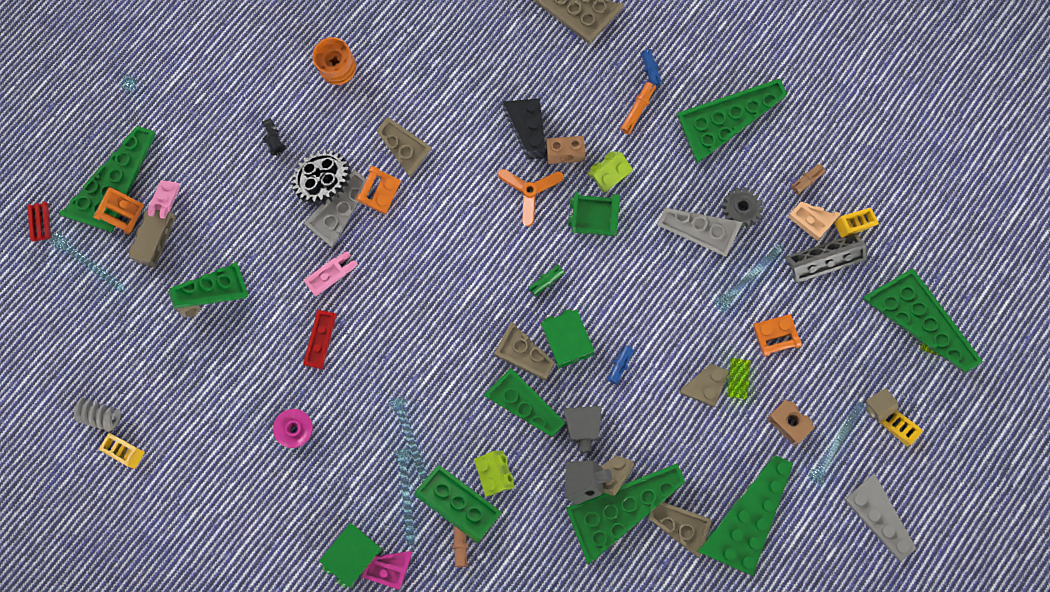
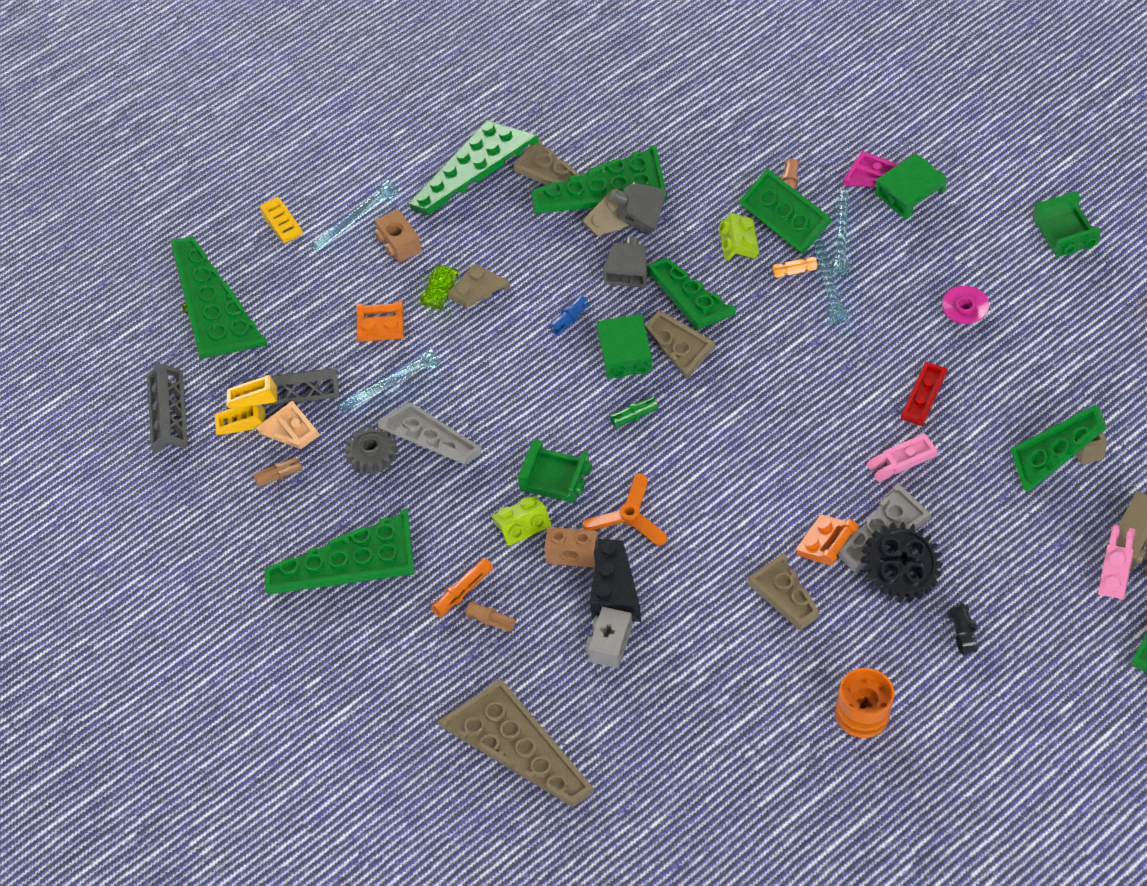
camera: 165 degrees left, 20 degrees down
blue pin [640,49,662,87] -> none
light grey wing [844,473,916,562] -> none
dark tan brick [866,388,899,422] -> none
none -> dark grey fence [147,363,188,452]
none -> yellow slope [226,375,277,408]
none -> medium nougat axle [466,601,516,632]
none -> light grey brick [585,607,633,669]
none -> light orange axle [772,256,818,278]
none -> green panel [1033,191,1101,257]

